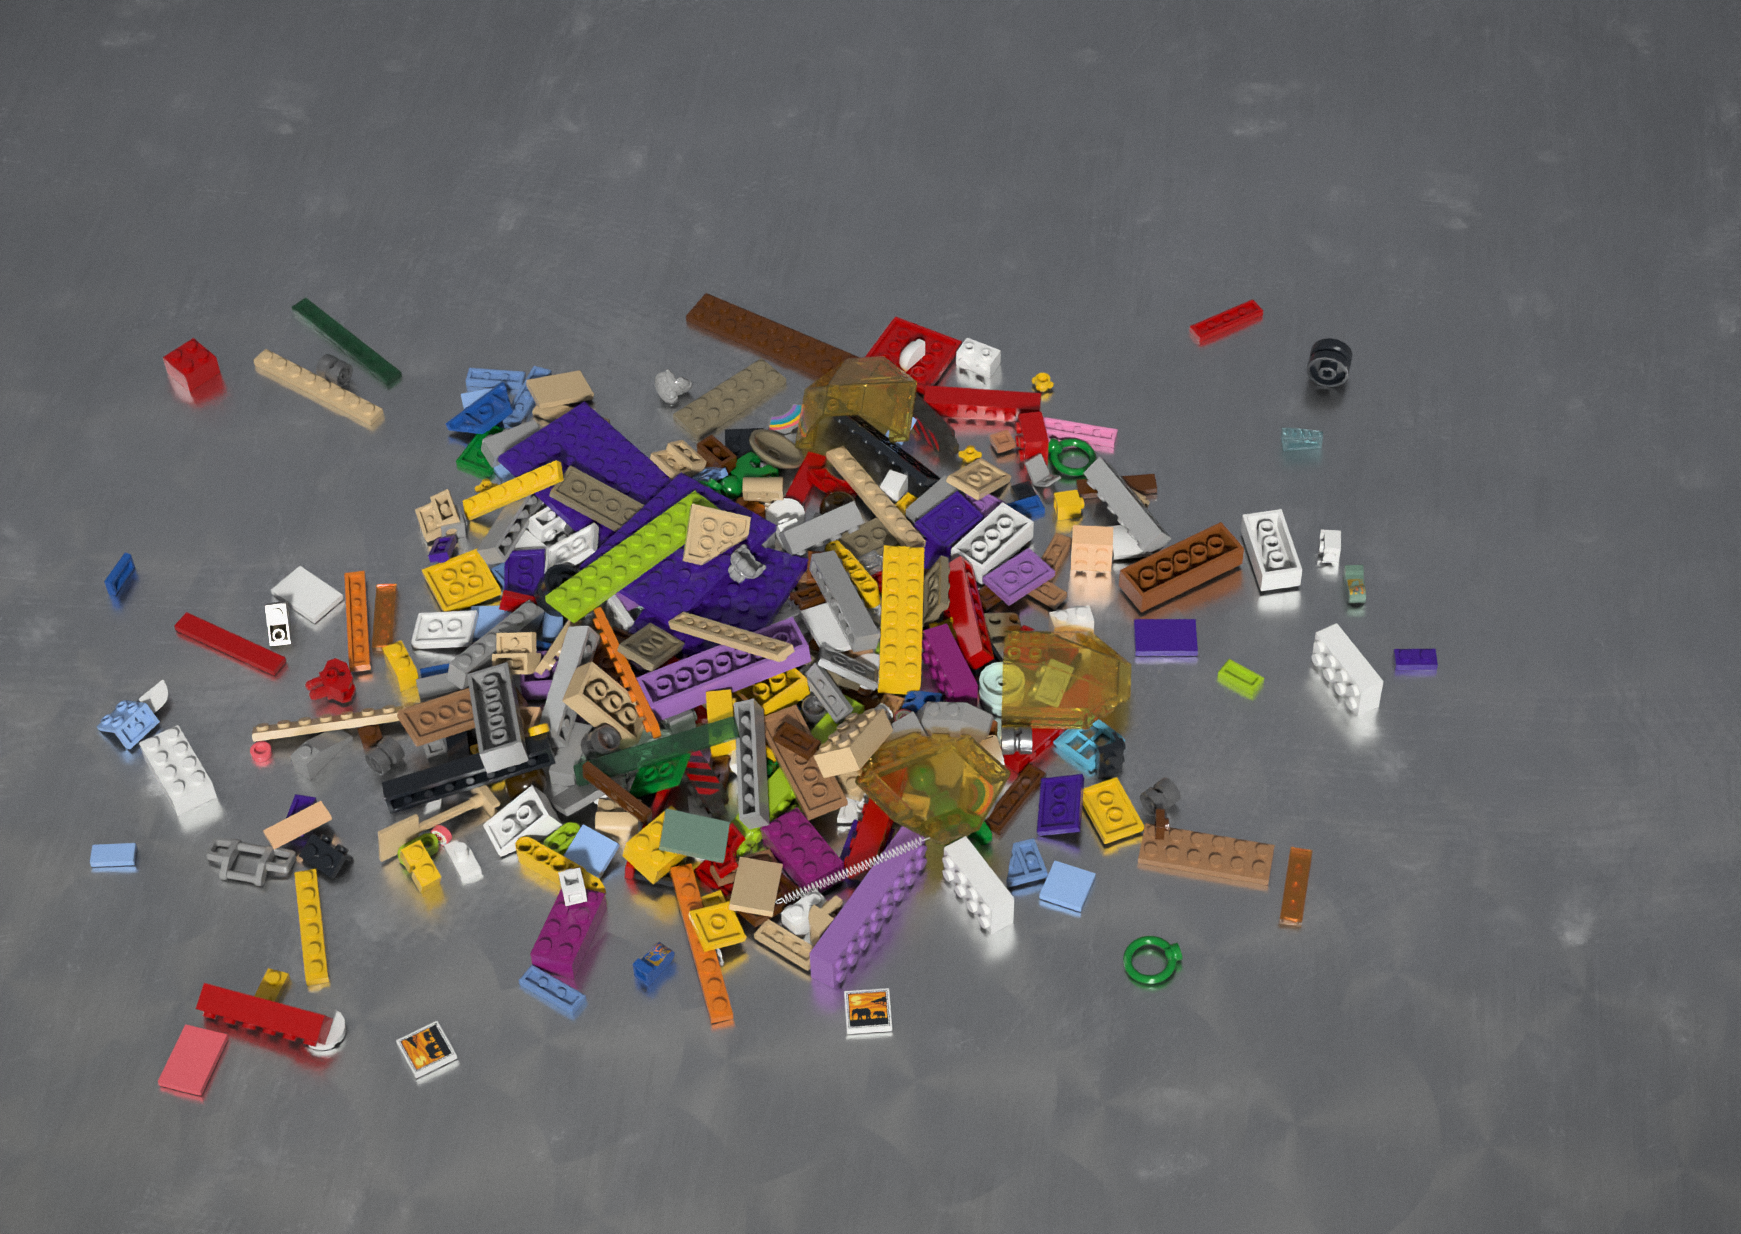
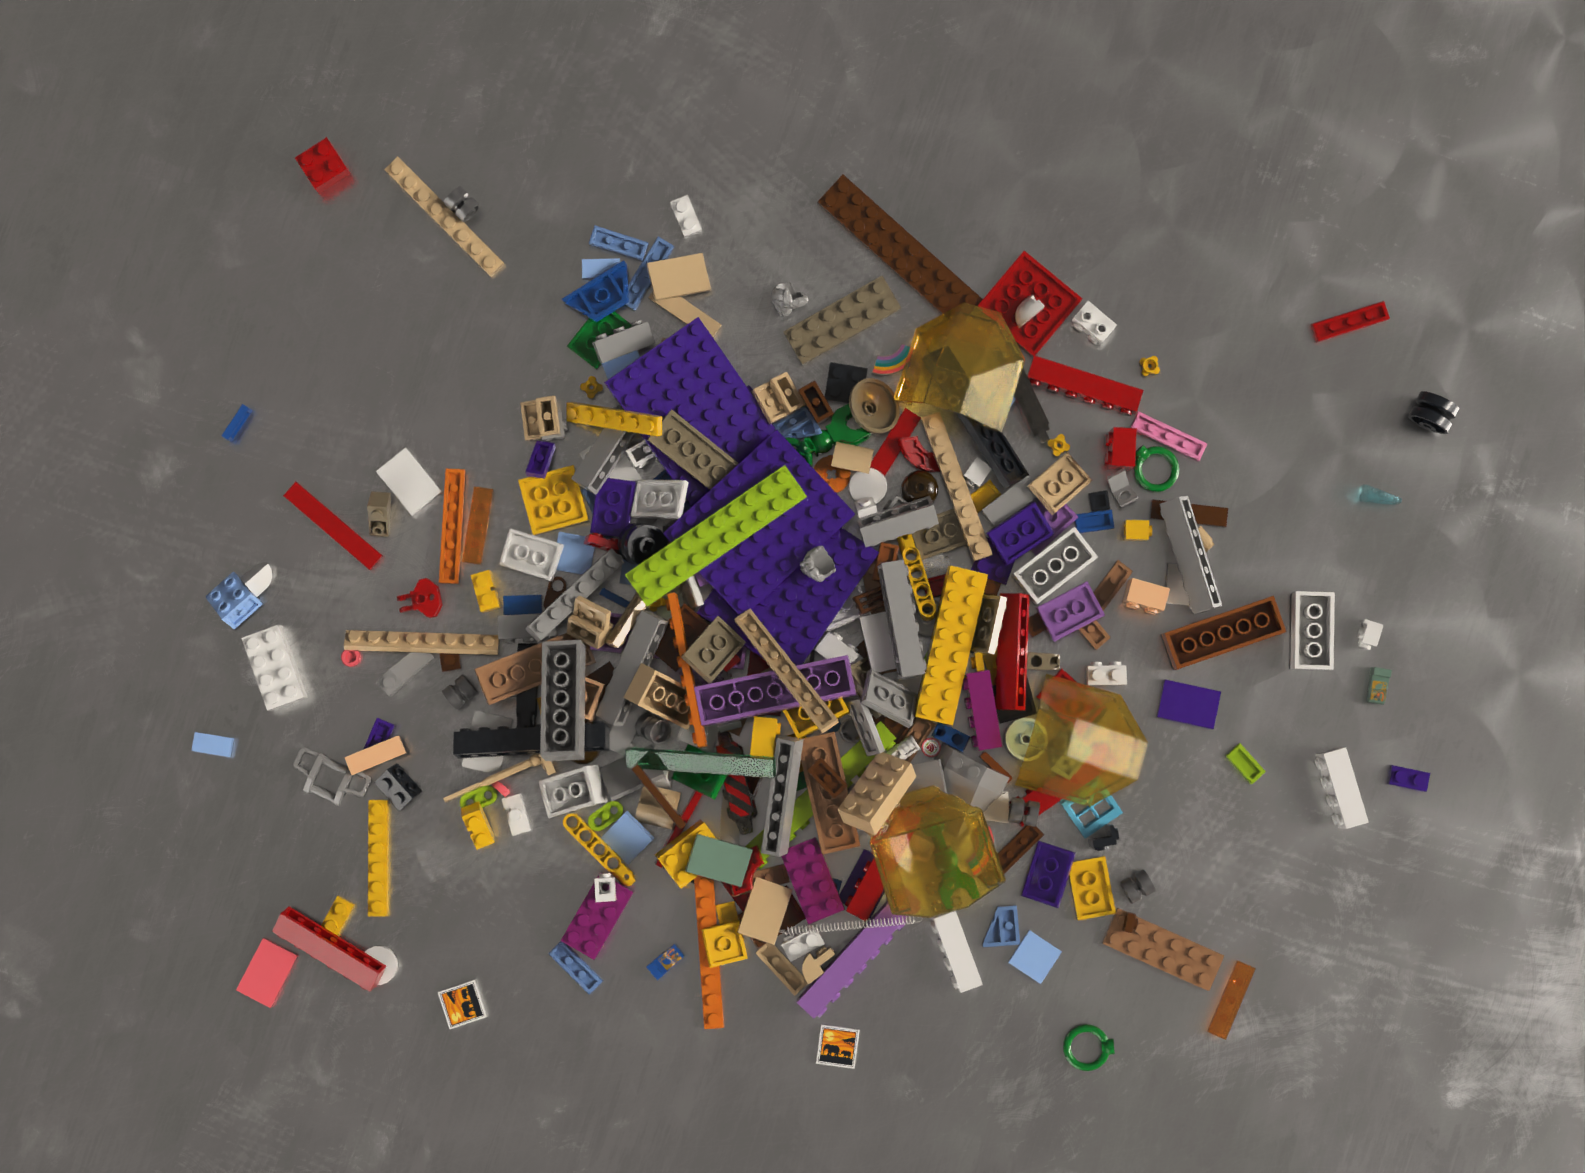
camera: 10 degrees right, 35 degrees up
clear green tile [291,297,402,386] -> none
yellow tile [527,723,550,737] -> none
tan plate [682,504,751,565] -> none
nougat plate [990,429,1016,453] -> none
none -> white plate [670,195,702,238]

